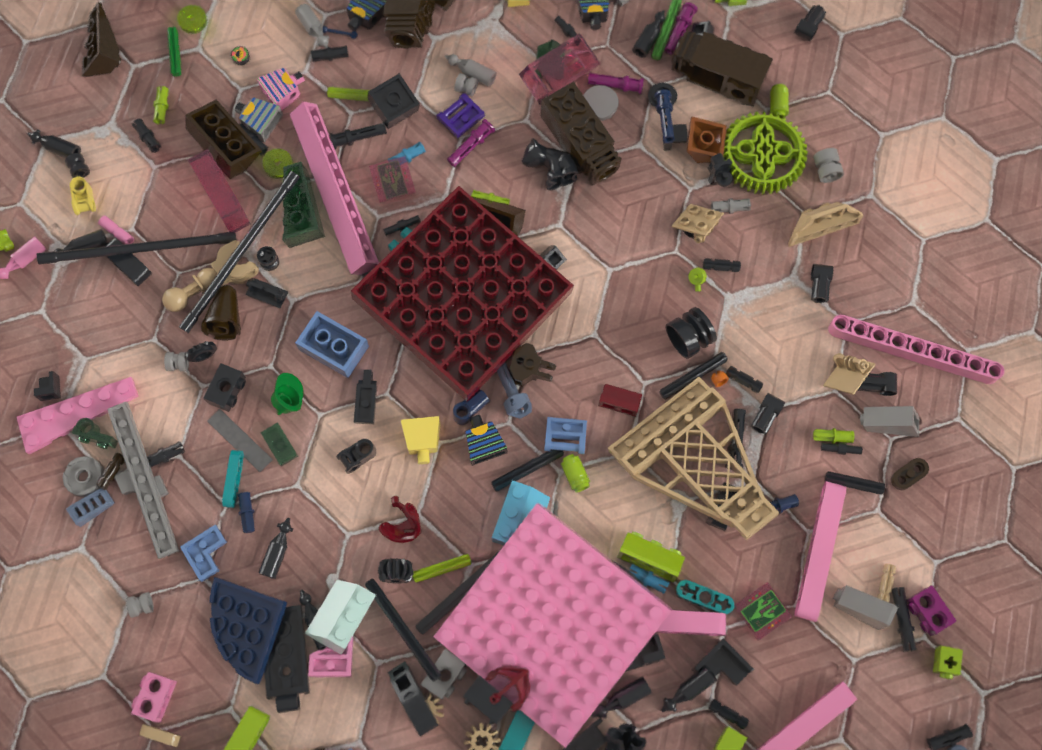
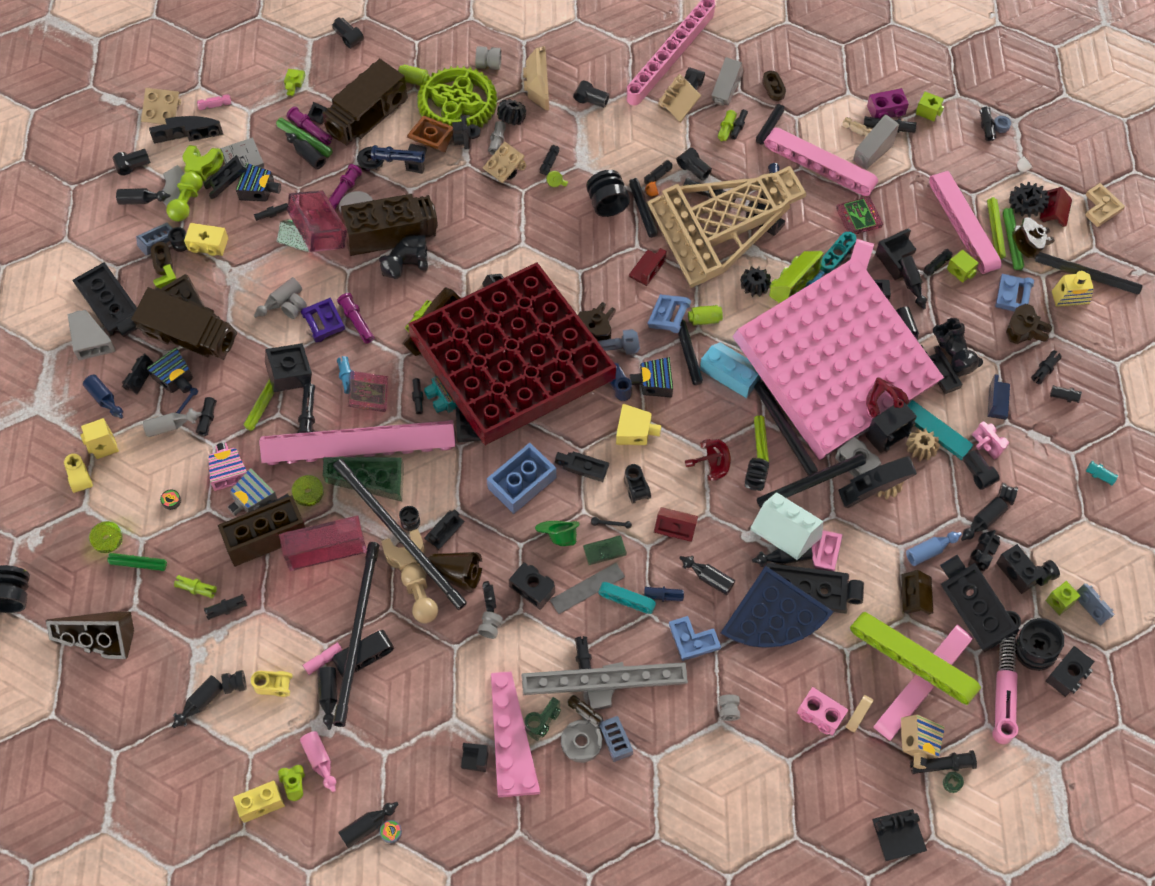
camera: 75 degrees left, 10 degrees down
none -> black gear [497,99,526,125]
none -> black hinge [591,517,632,529]
none -> dark red panel [654,507,698,542]
none -> black gear [740,266,771,297]

